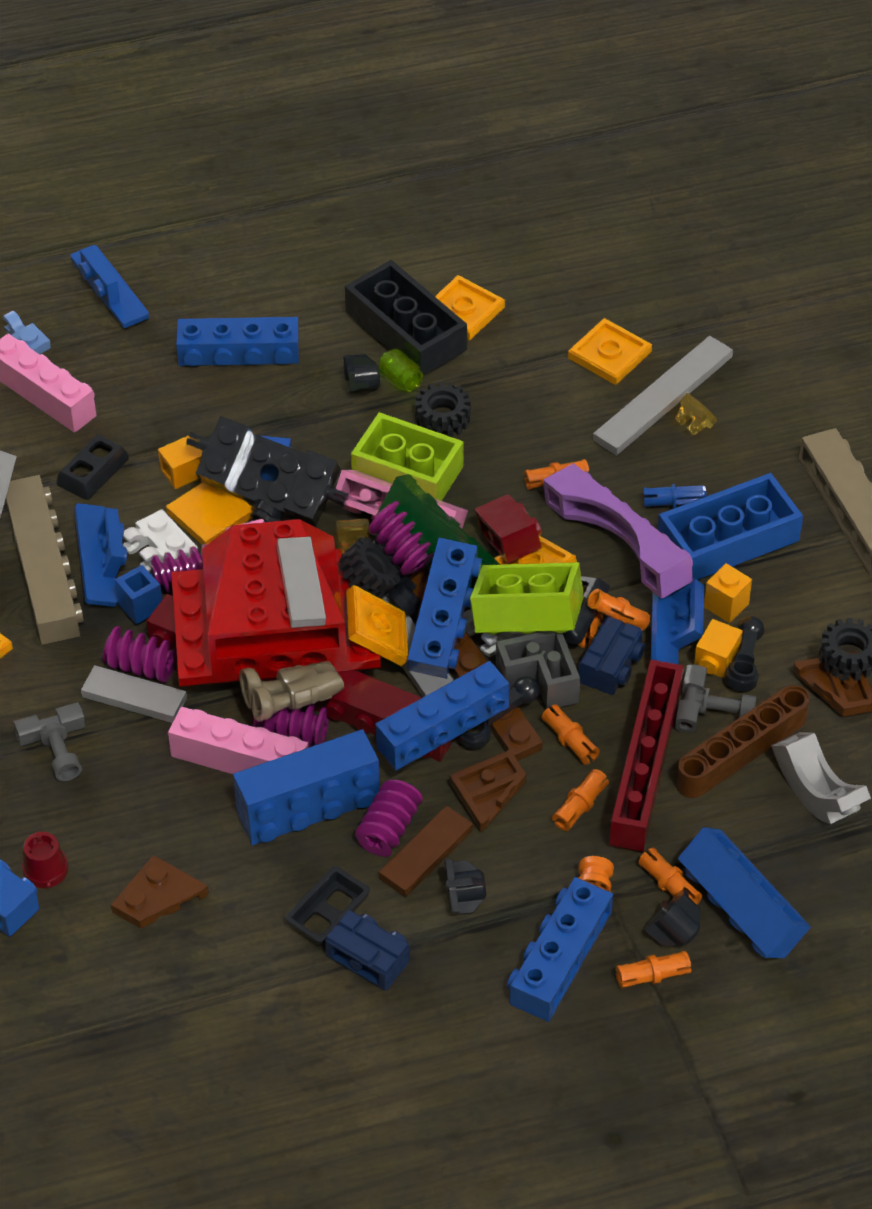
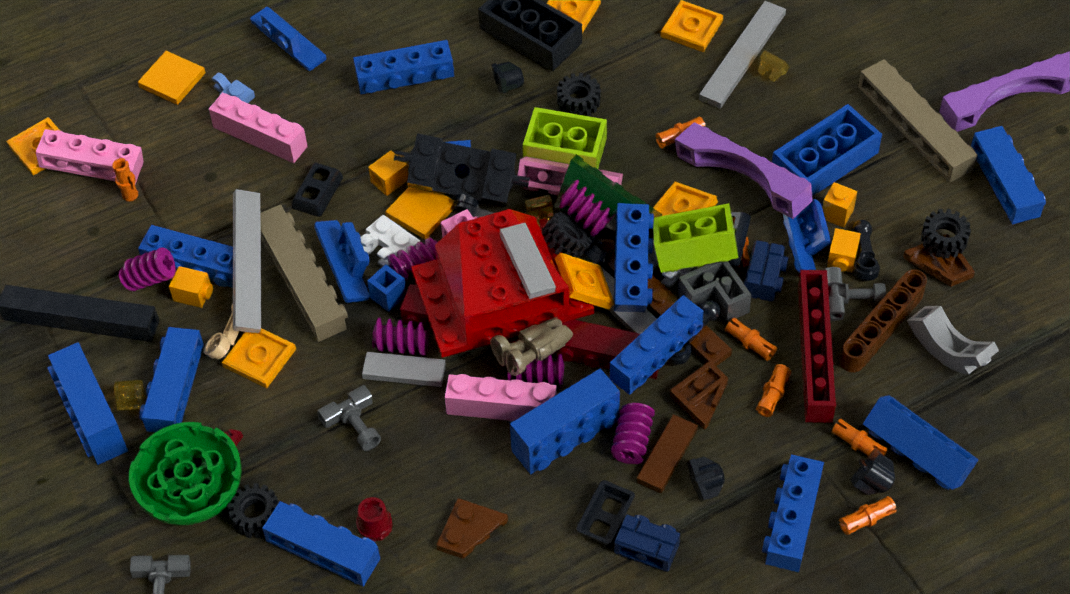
camera: 10 degrees left, 5 degrees up
clear neon green brick [379,349,423,392] -> none
dark red brick [474,494,542,564] -> none
orange wheel [578,856,614,892] -> none
orange pin [587,589,650,631] -> none
blue axle [644,484,707,509] -> none

